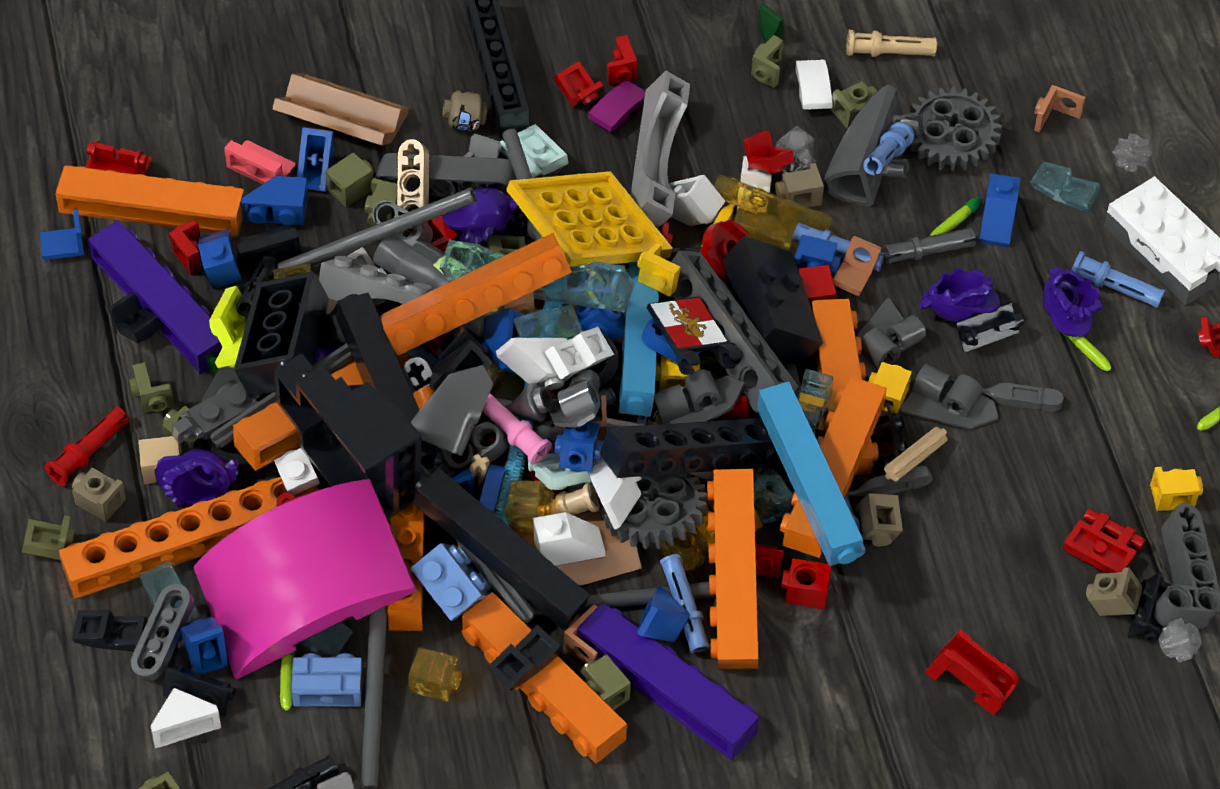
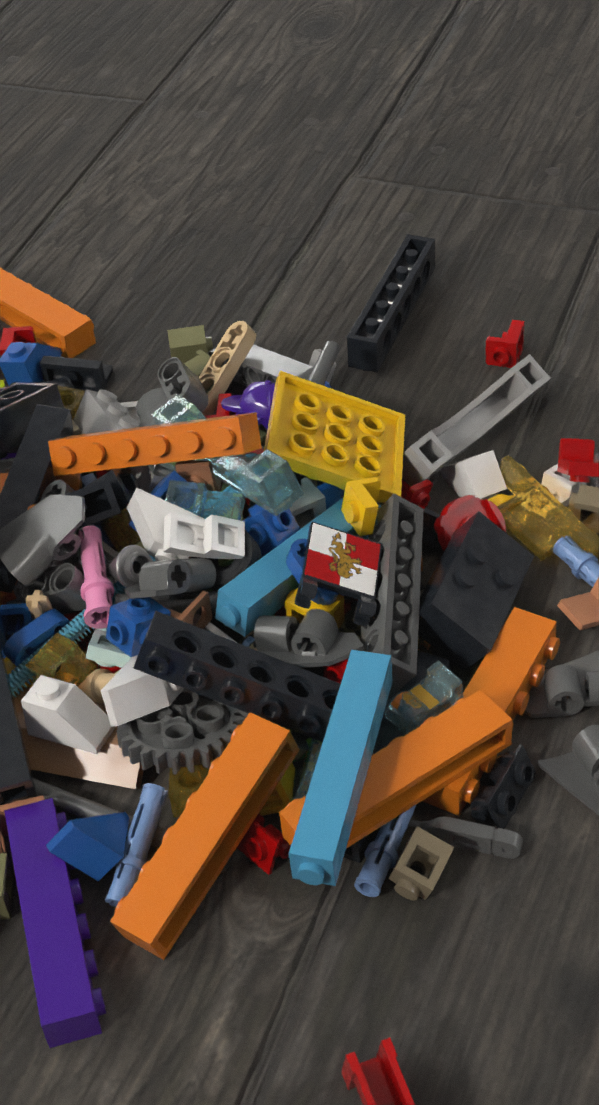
camera: 40 degrees right, 10 degrees down
red hinge [85,141,152,175] -> none
coral panel [224,140,296,185] -> none
blue slope [241,176,308,226] -> none
medium nougat slope [272,73,410,145] -> none
dark grey piece [277,188,477,278] -> none
blue slope [297,127,335,192] -> none
dark tan head [442,91,487,132] -> none
light aqua plate [500,124,569,178] -> none
red bracket [553,61,604,108] -> none
magenta slope [587,80,646,132] -> none
red brick [781,558,831,610] -> none
blue brick [794,235,841,274] -> none
red brick [798,265,836,306] -> none
yellow brick [868,362,912,413] -> none
tan axle [884,427,948,482] -> none

